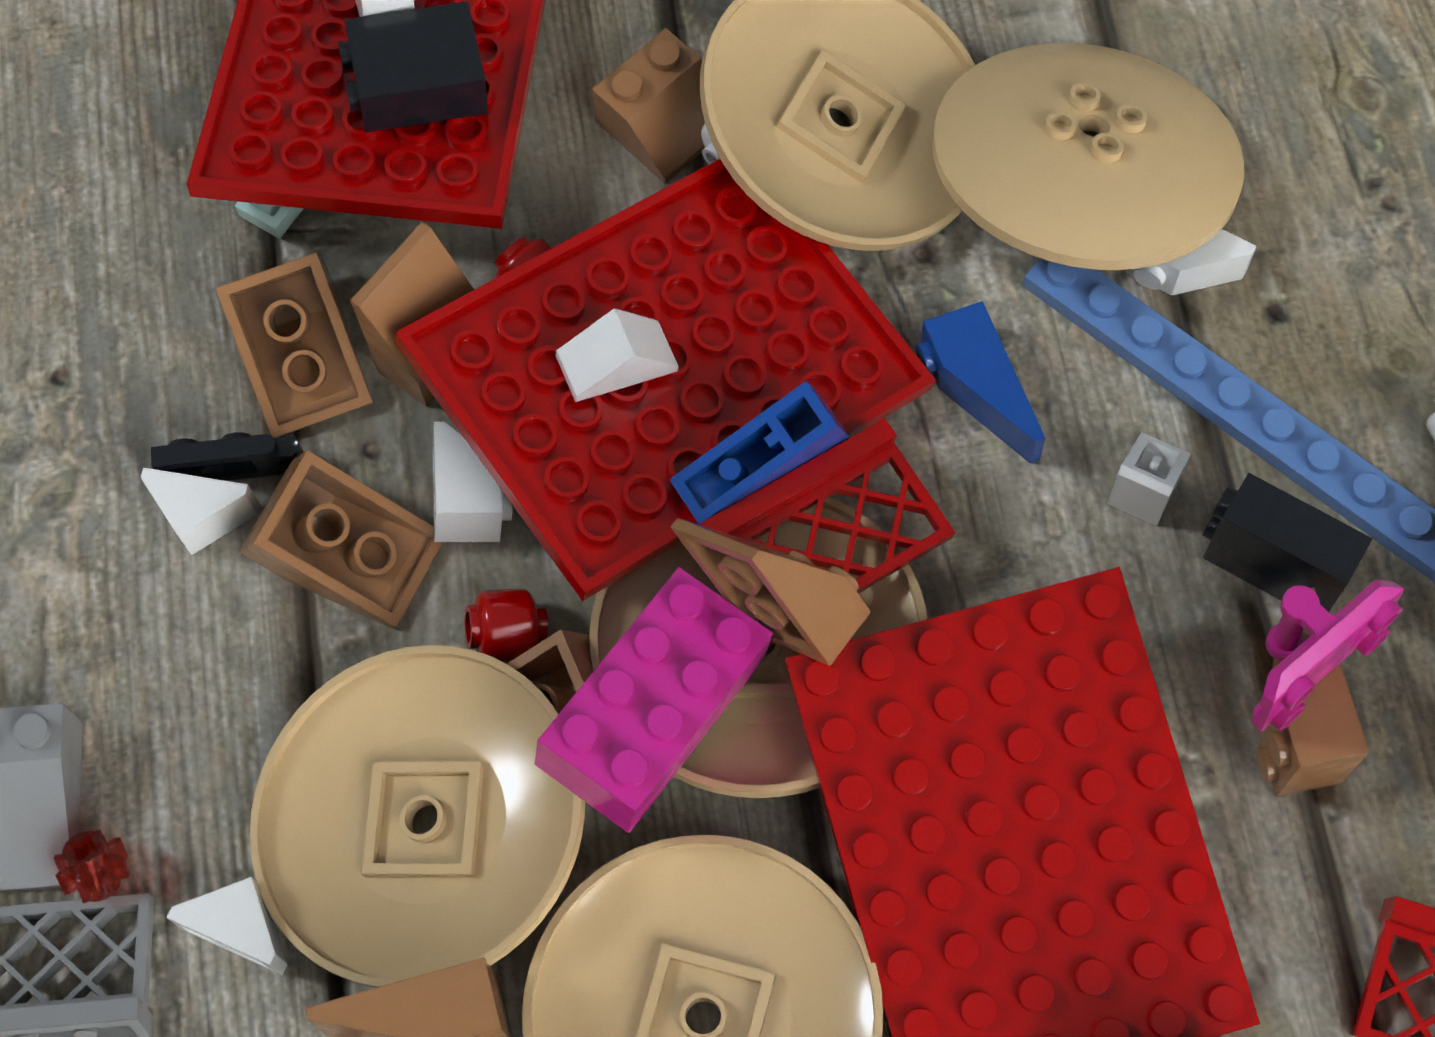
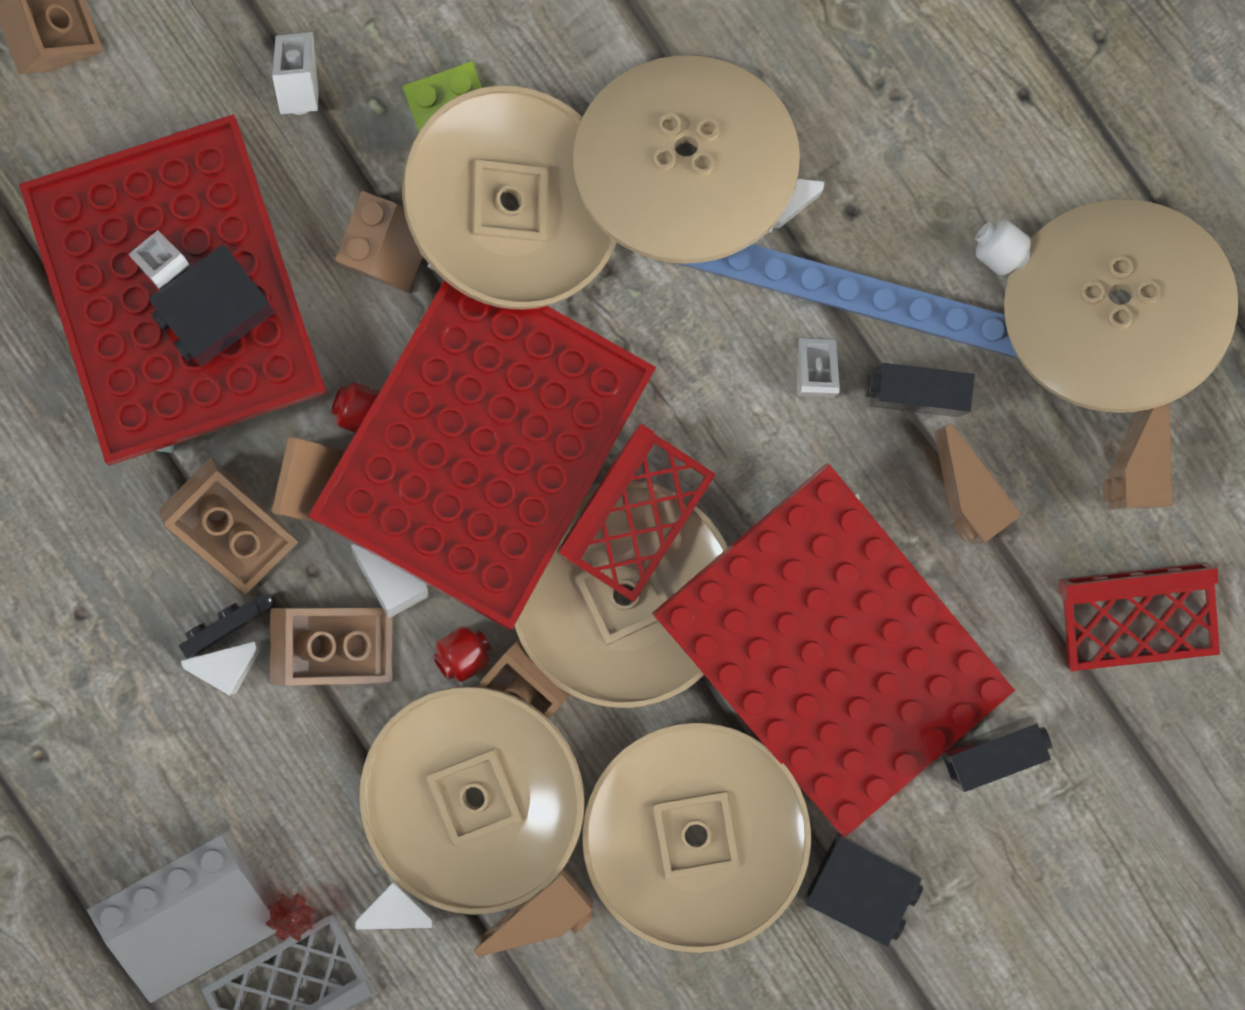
camera: 30 degrees left, 20 degrees up
dark pink brick [534,567,773,833] -> none
white slope [555,308,679,402] -> none
blue slope [669,381,850,524] -> none
medium nougat slope [670,518,871,666] -> none
blue slope [916,301,1046,463] -> none
dark pink shield [1252,580,1404,733] -> none

